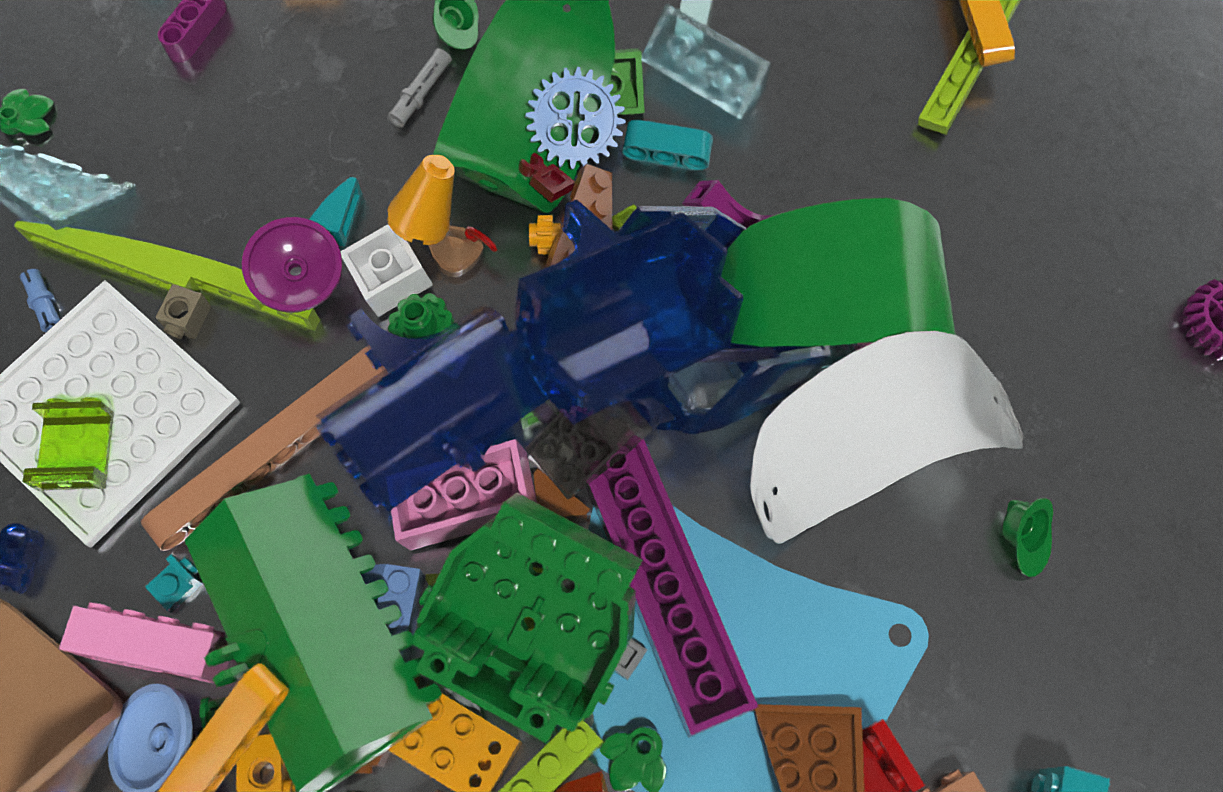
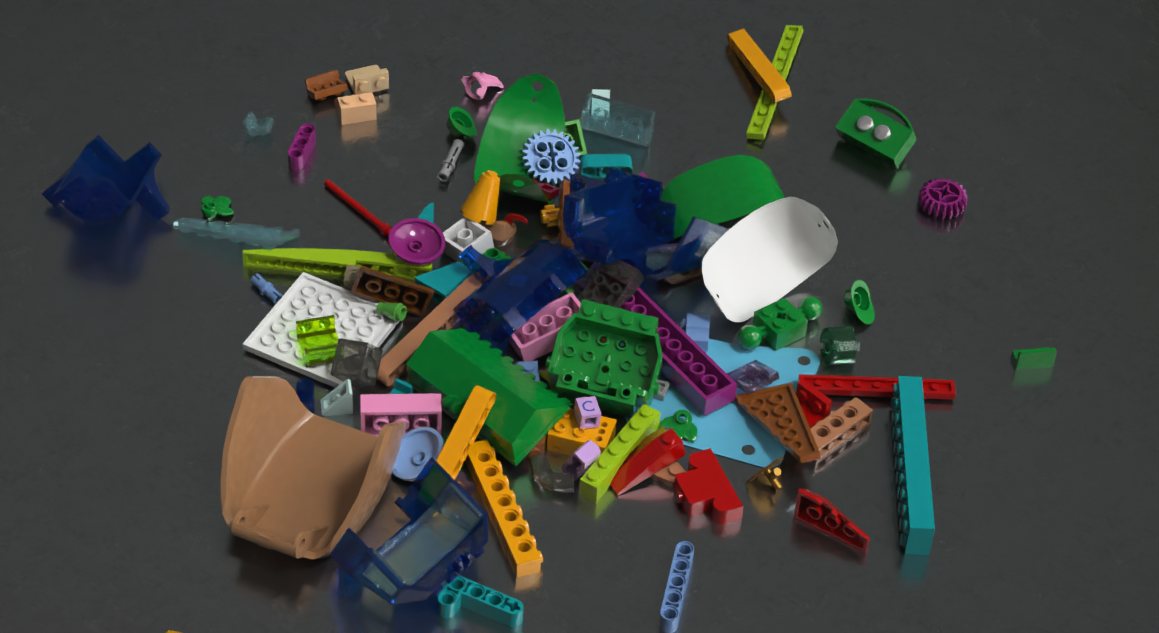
camera: 15 degrees left, 25 degrees down
none -> light aqua slope [320,379,353,416]
none -> red bar [324,179,392,236]
none -> clear smoke slope [330,338,383,390]
none -> reddish brown slope [350,265,434,317]
none -> bright green cone [377,302,407,322]
none -> teal slope [415,262,473,305]
none -> lavender brick [573,396,601,430]
none -> medium blue brick [682,313,710,351]
none -> clear purple plate [727,360,779,394]
none -> green brick [737,296,822,351]
none -> red plate [798,374,956,400]
none -> clear green brick [820,325,860,366]
none -> green piece [835,99,917,168]

